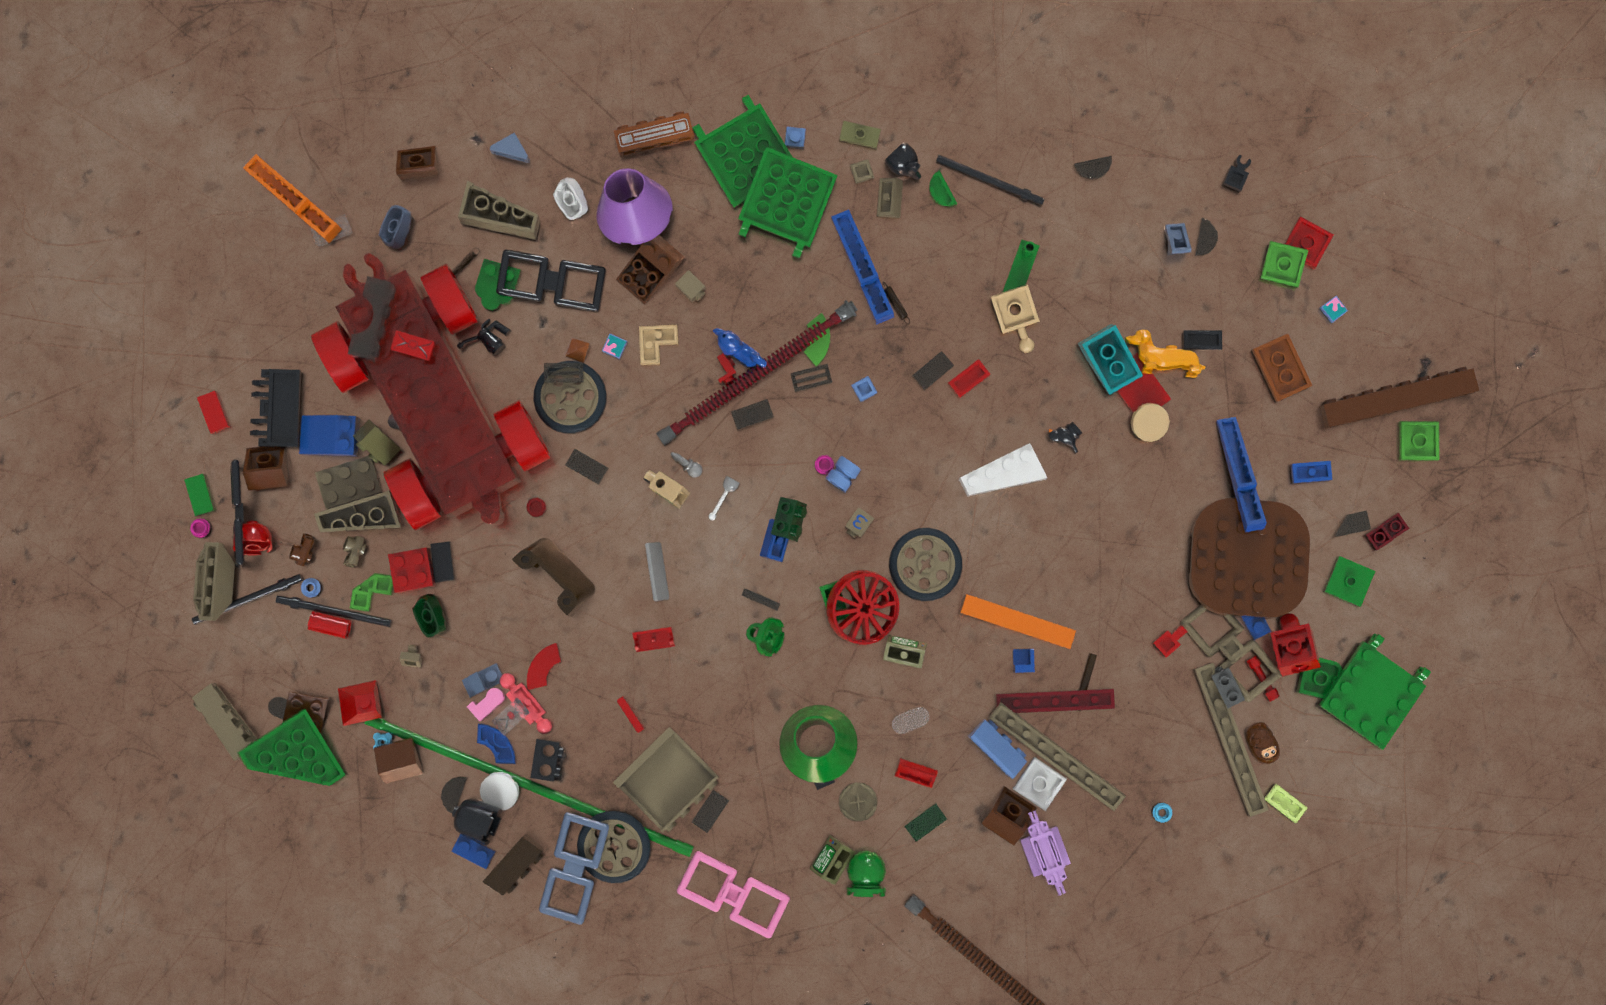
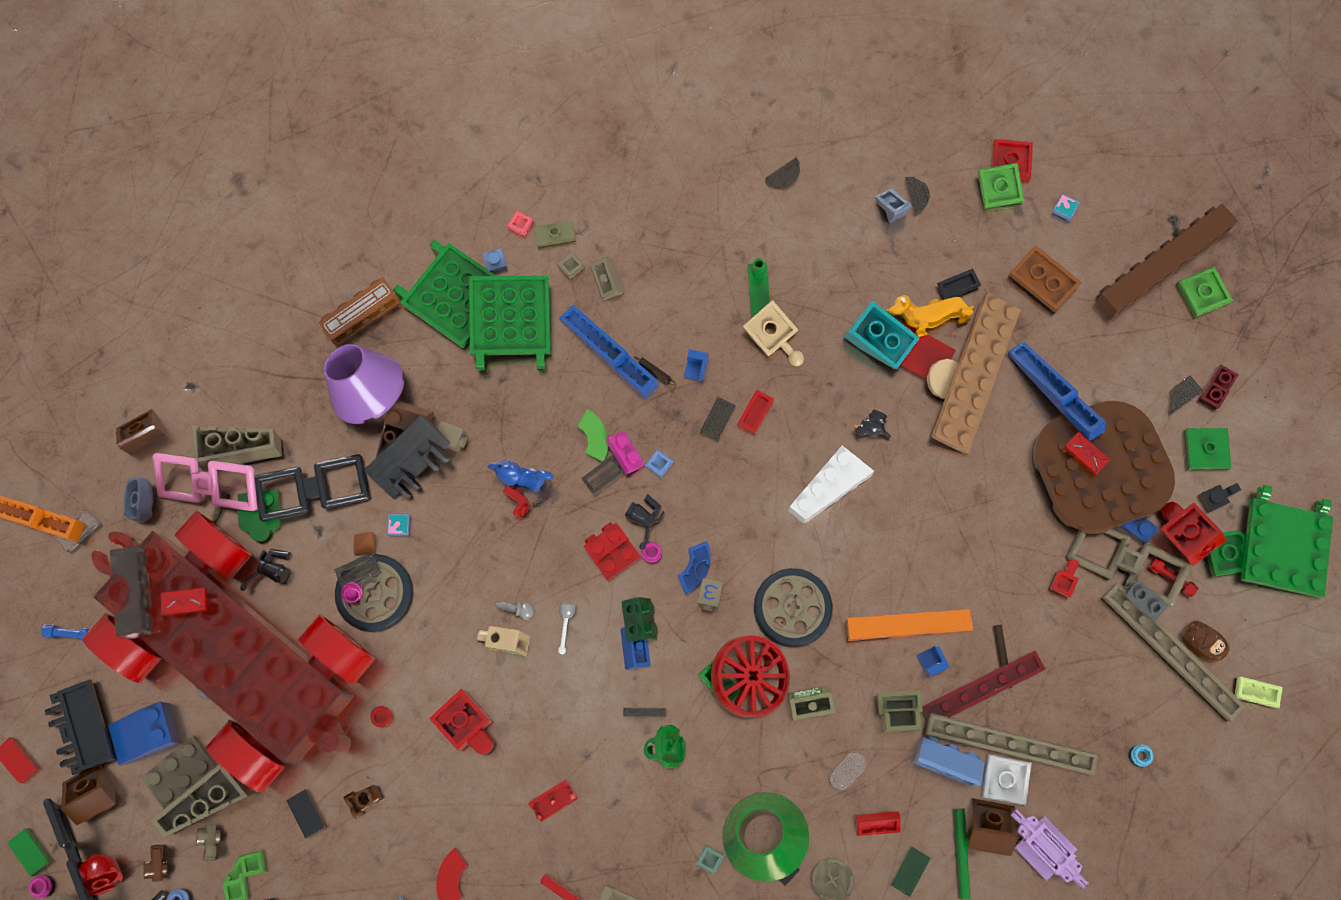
camera: 15 degrees left, 10 degrees down
olive brick [353,419,401,466] -> none
red brick [388,547,437,594] -> none
dark green piece [412,594,446,638] -> none
sand blue slope [490,133,530,163] -> none
dark brown windscreen [512,538,595,617] -> none
white piece [553,177,588,220] -> none
clear smoke tile [565,449,609,485] -> none
tan tile [639,324,678,365] -> none
light grey slope [645,542,669,601] -> none
dark red hose [656,300,857,446] -> none
clear smoke plate [731,399,774,430] -> none
medium blue wheel [826,456,861,492] -> none
black piece [885,142,921,180] -> none
green tile [929,170,957,207] -> none
black bar [936,155,1045,205] -> none
black plate [1223,155,1251,192] -> none
blue plate [1290,461,1332,484] -> none
none -> blue bar [41,624,90,641]
none -> bright pink bar [152,453,257,511]
none -> dark pink plate [341,582,363,603]
none -> reddish brown plate [344,785,382,819]
none -> black hinge [364,414,450,499]
none -> red brick [429,689,494,755]
none -> coral tile [507,210,534,237]
none -> red plate [583,522,641,581]
none -> dark pink plate [606,431,644,474]
none -> black piece [625,494,665,549]
none -> blue tile [677,541,711,595]
none -> blue panel [684,349,709,381]
none -> sand green tile [696,845,725,875]
none -> olive plate [877,690,923,733]
none -> medium nougat plate [931,292,1021,454]
none -> green piece [954,808,971,899]
none -> red tile [1063,432,1110,476]
none -> black plate [1199,483,1241,513]

